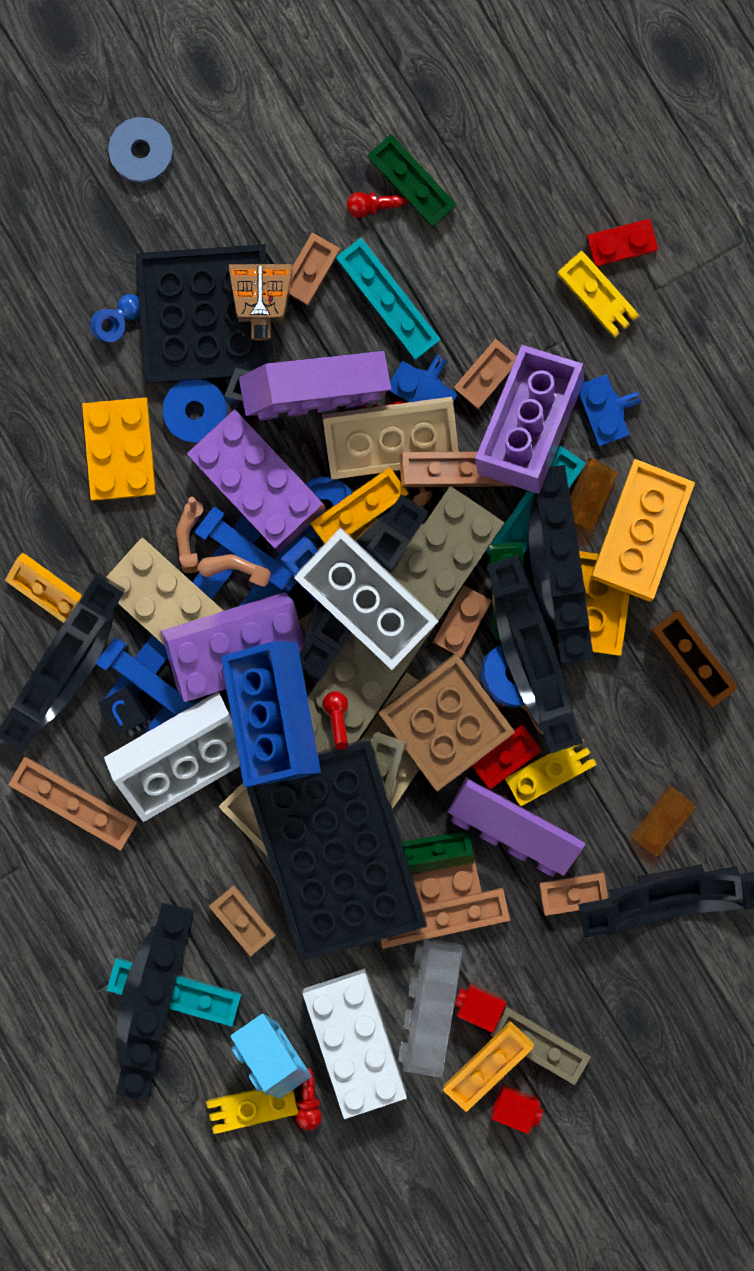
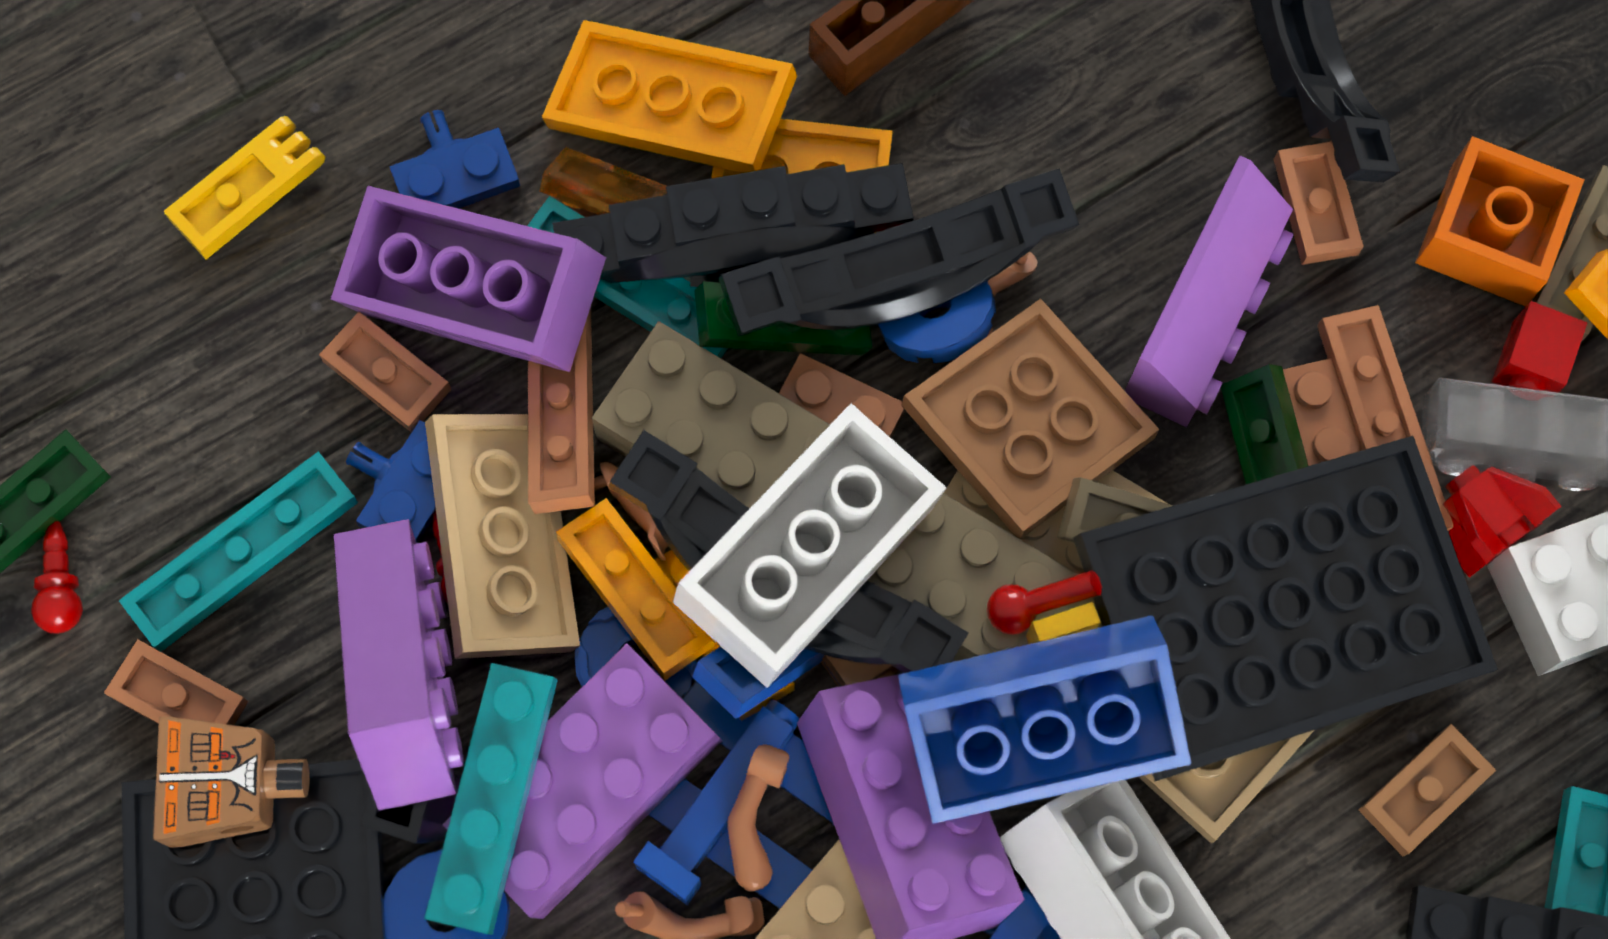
camera: 90 degrees left, 15 degrees down
red plate [471,724,542,790] -> none
yellow hinge [505,738,597,807] -> none
red plate [587,219,658,267] -> none
clear orange plate [630,785,697,857] -> none
none -> teal plate [425,663,558,935]
none -> yellow tile [1026,602,1101,644]
none -> orange brick [1415,136,1585,307]
none -> red brick [1442,465,1562,578]

